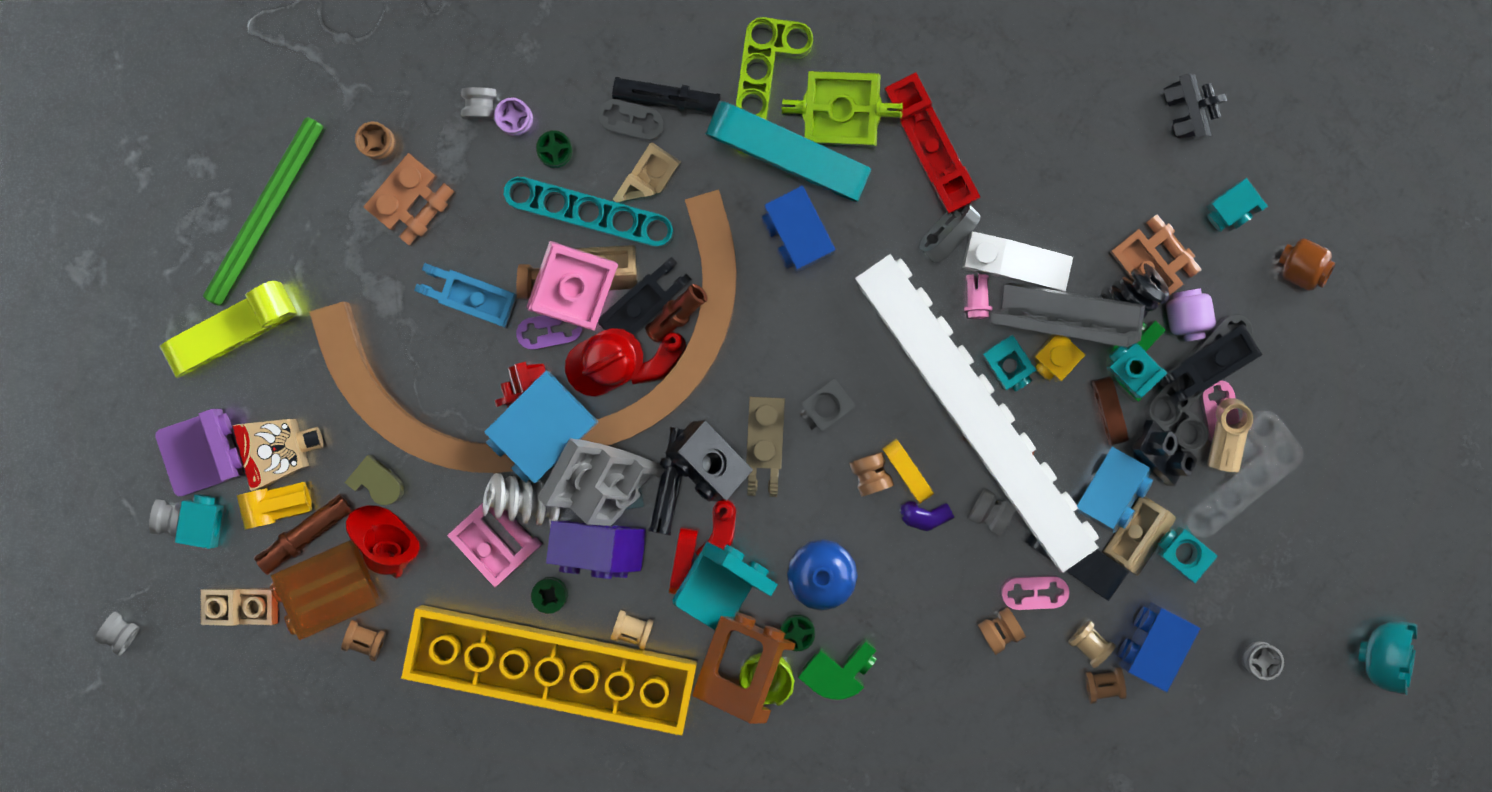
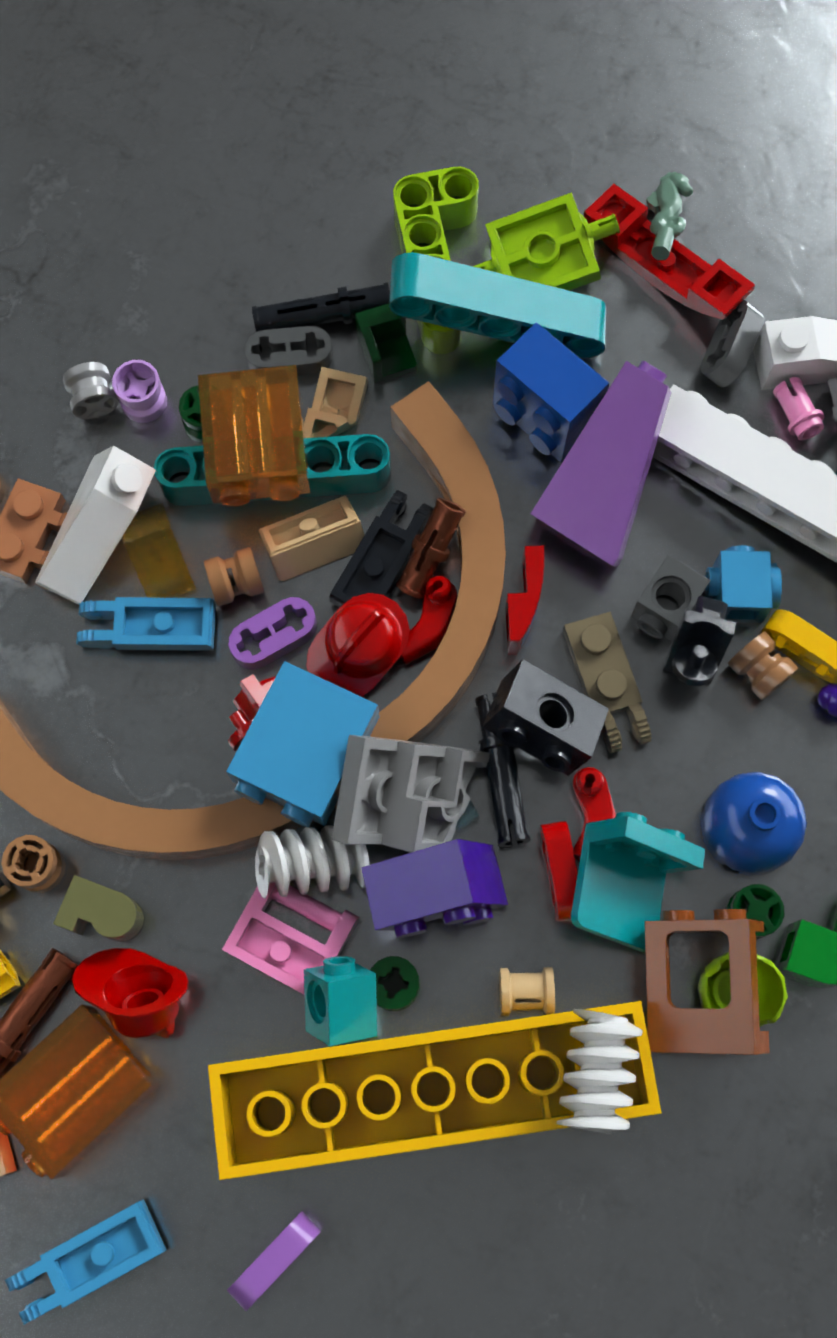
camera: 15 degrees left, 15 degrees down
medium nougat bush [341,620,386,662] -> none
bright pink plate [526,241,618,331] -> none
none -> medium nougat wheel [1,835,66,893]
none -> dark azure hinge [5,1199,167,1325]
none -> white slope [35,446,156,605]
none -> clear yellow slope [122,503,196,598]
none -> clear orange brick [198,365,311,506]
none -> medium lavender beam [227,1211,321,1311]
none -> teal brick [304,956,377,1047]
none -> dark green panel [355,304,417,384]
none -> red slope [505,545,545,655]
none -> medium lavender slope [530,361,671,567]
none -> white piece [556,1009,643,1135]
none -> sand green animal [646,171,693,260]
none -> black hips [663,596,736,686]
none -> dark azure brick [705,545,782,623]

